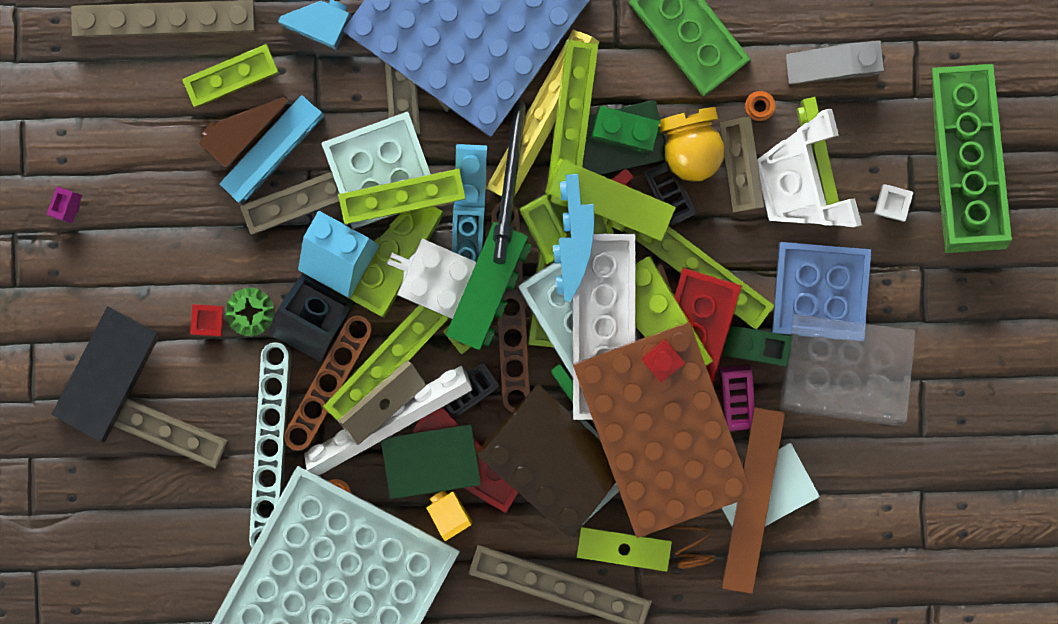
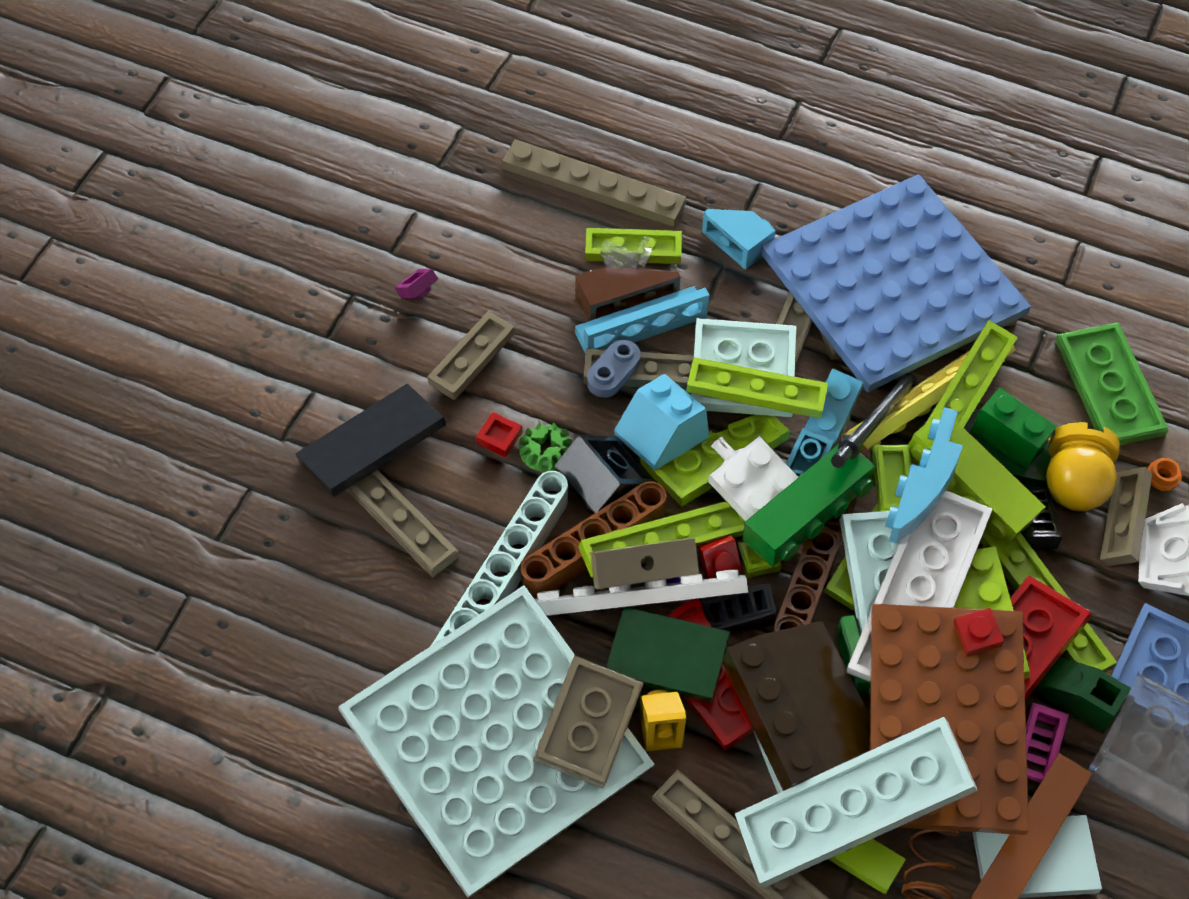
camera: 25 degrees right, 30 degrees down
none -> dark tan plate [427,311,515,401]
none -> dark tan tile [533,655,643,789]
none -> sand blue plate [587,340,640,398]
none -> clear bracket [600,236,652,269]
none -> red plate [698,535,742,579]
none -> light aqua plate [735,717,978,887]

